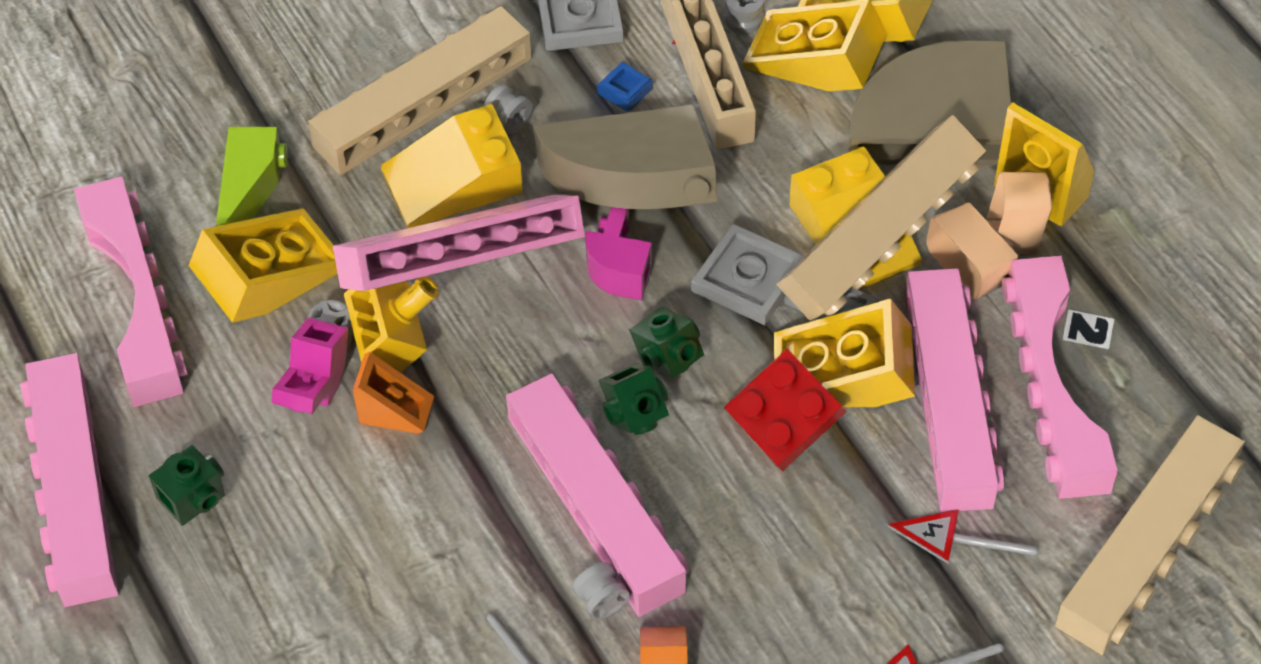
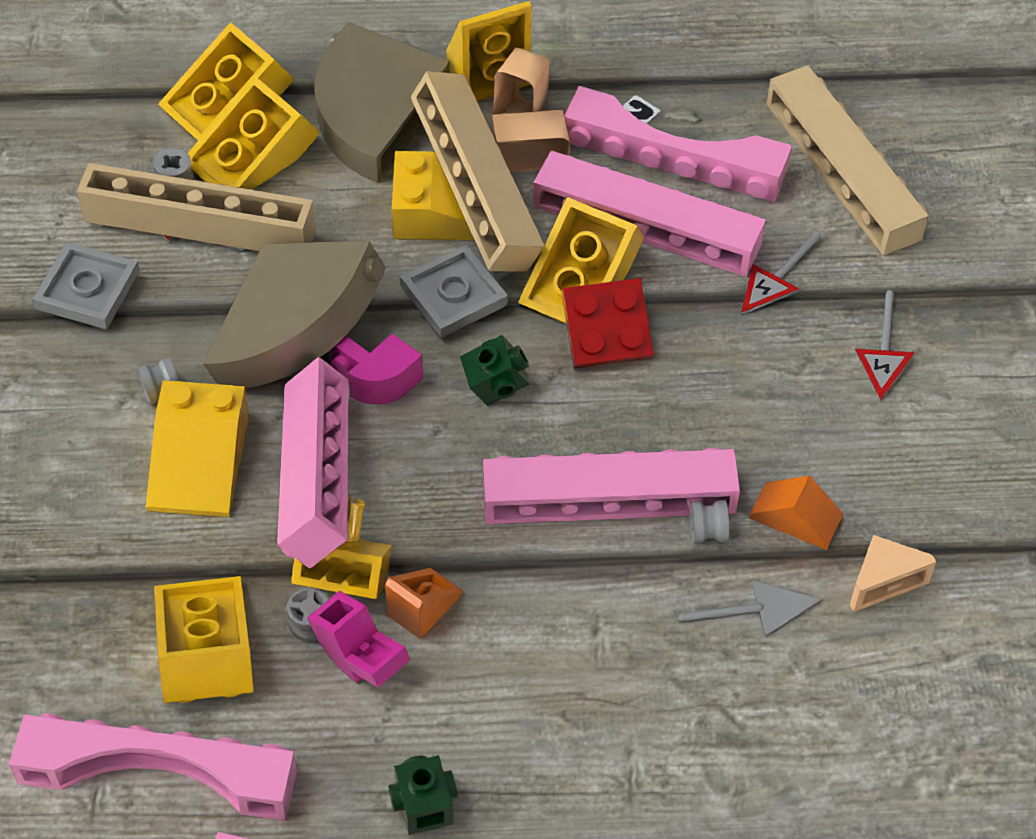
camera: 65 degrees left, 0 degrees up
lime slope [216,127,288,226] -> none
tan brick [308,6,532,176] -> none
blue tile [597,61,653,112] -> none
dark green brick [598,363,669,435] -> none

